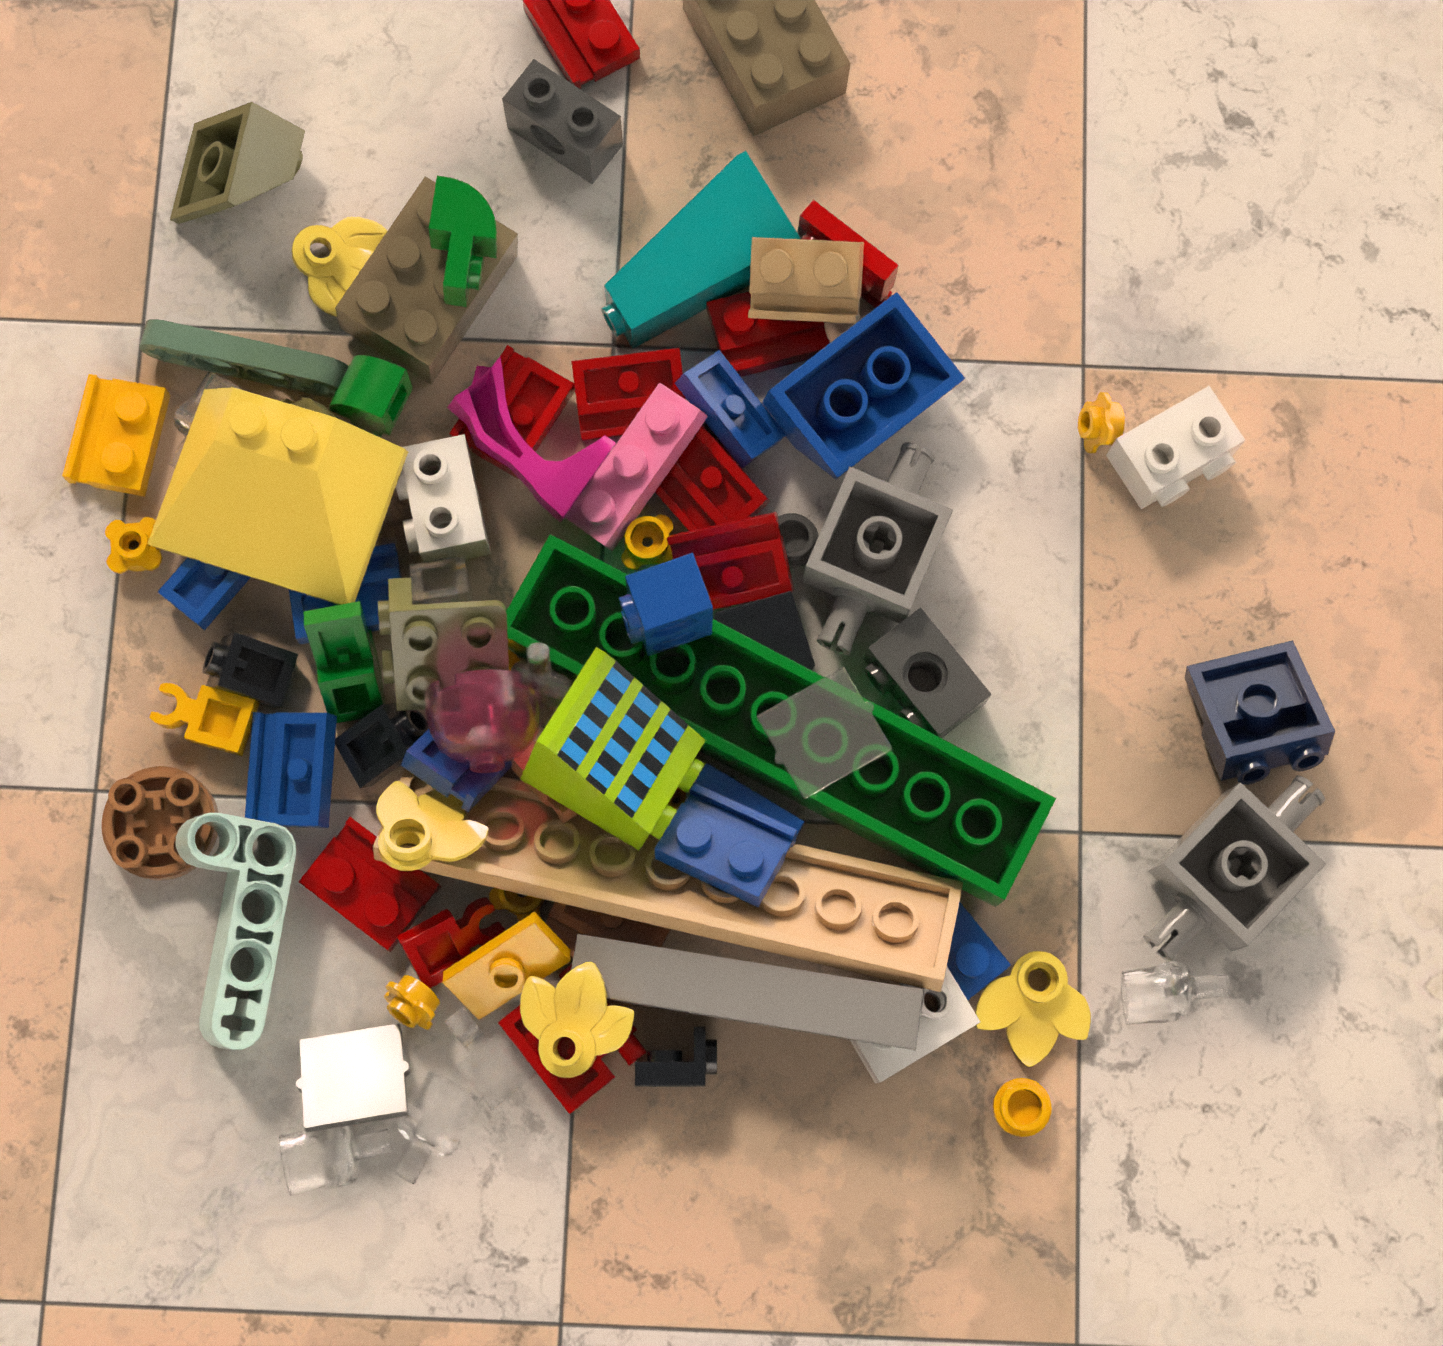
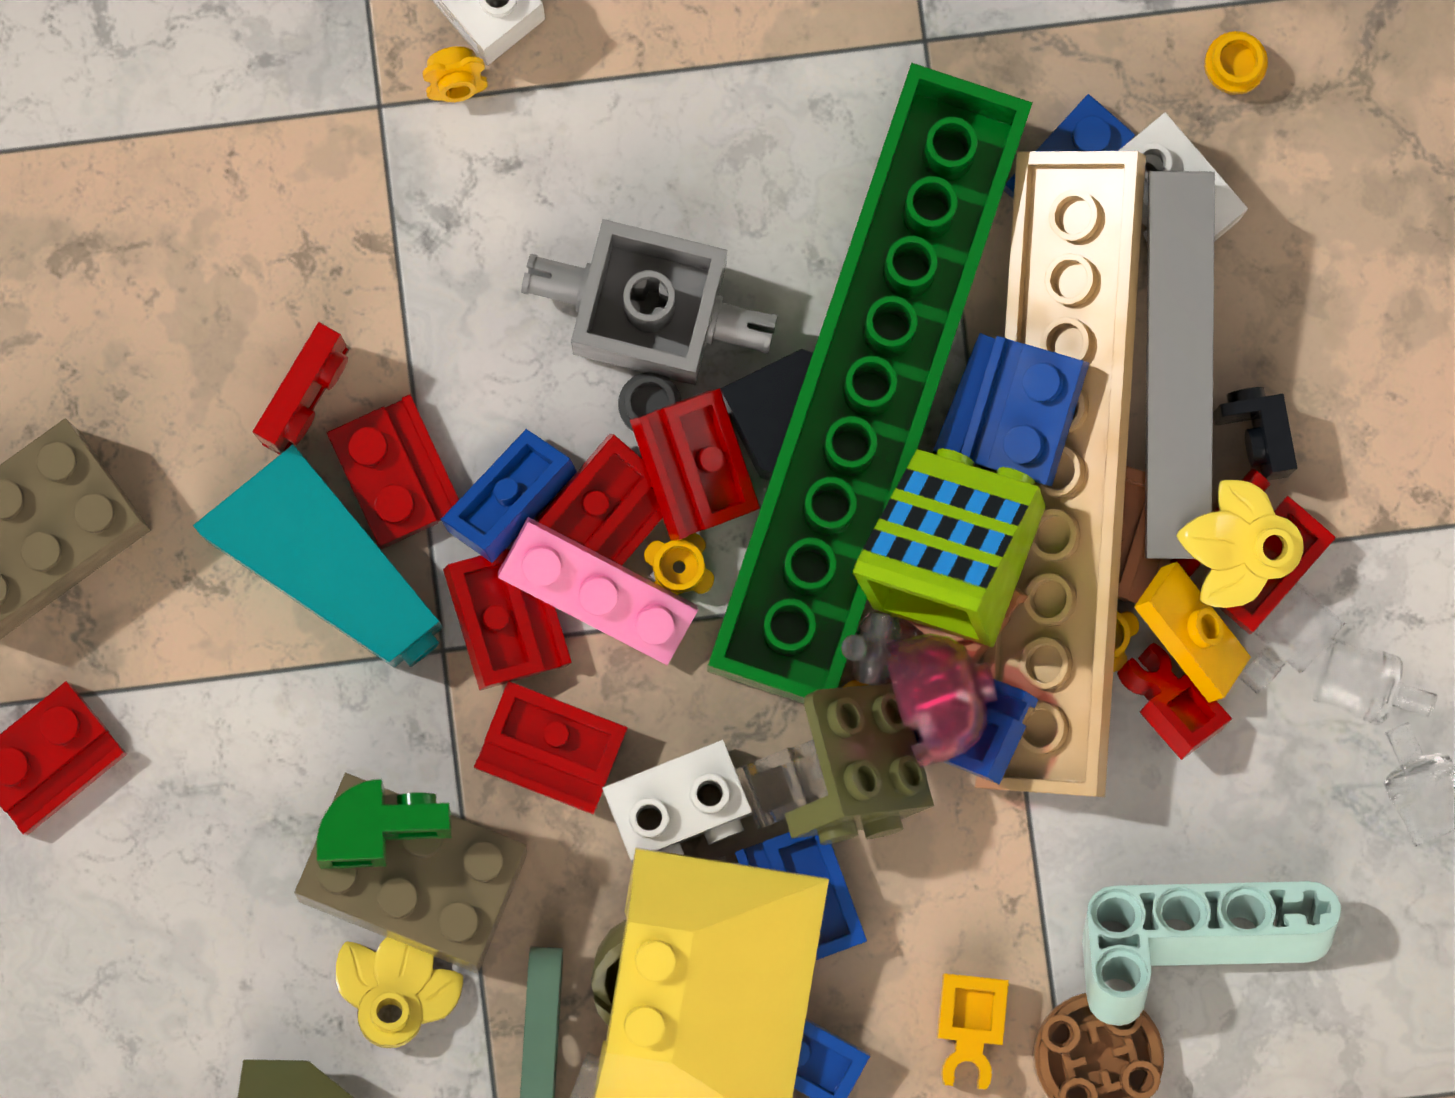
camera: 100 degrees left, 5 degrees up
black bracket [203,632,298,708] -> none
blue plate [245,712,337,828] -> none
piece [296,1023,411,1133] -> none
red plate [298,817,442,952] -> none
green brick [304,601,385,723] -> none
green brick [329,355,413,438] -> none
black bracket [335,703,429,788] -> none
light yellow plate [376,781,488,871] -> none
yellow plate [384,975,440,1030] -> none
dark pink animal [447,357,616,523] -> none
dark grey brick [502,59,623,184] -> none
blue brick [619,553,713,656] -> none
tan plate [748,237,864,324] -> none
clear piece [757,667,892,799] -> none
blue slope [762,292,965,479] -> none
dark grey brick [864,607,992,738] -> none
light yellow plate [975,951,1091,1067] -> none

